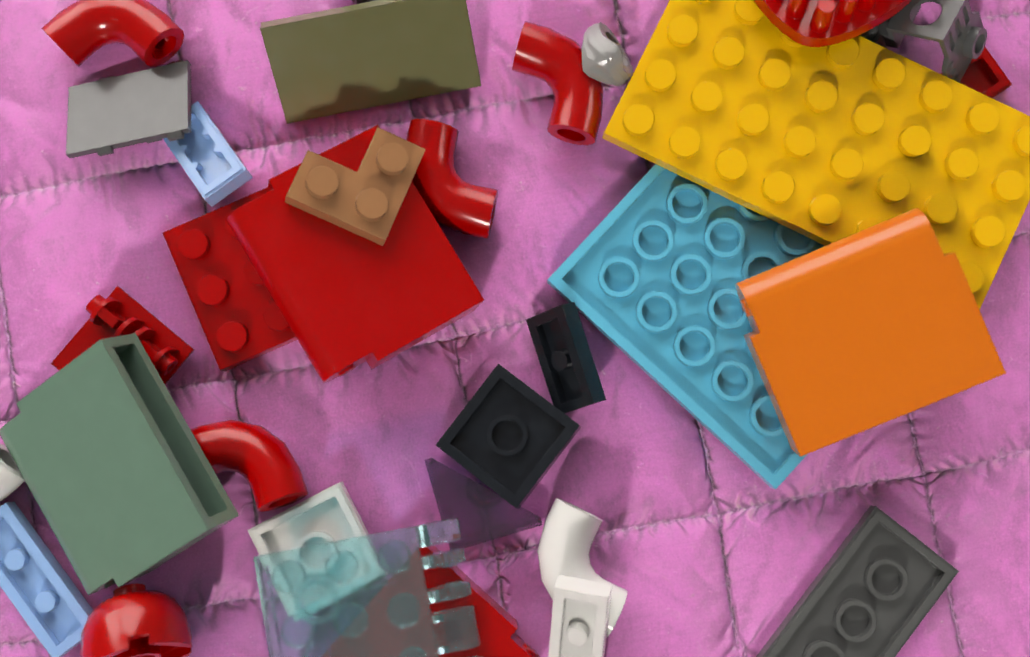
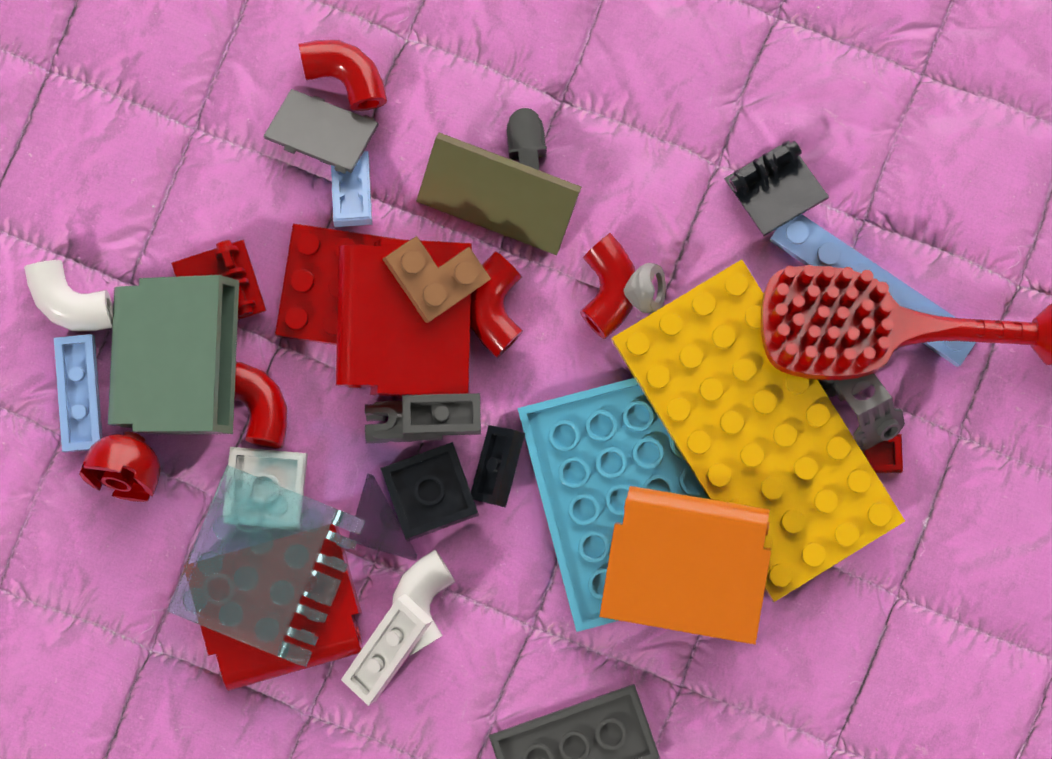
camera: 30 degrees right, 0 degrees up
none -> dark grey plate [365,393,481,443]

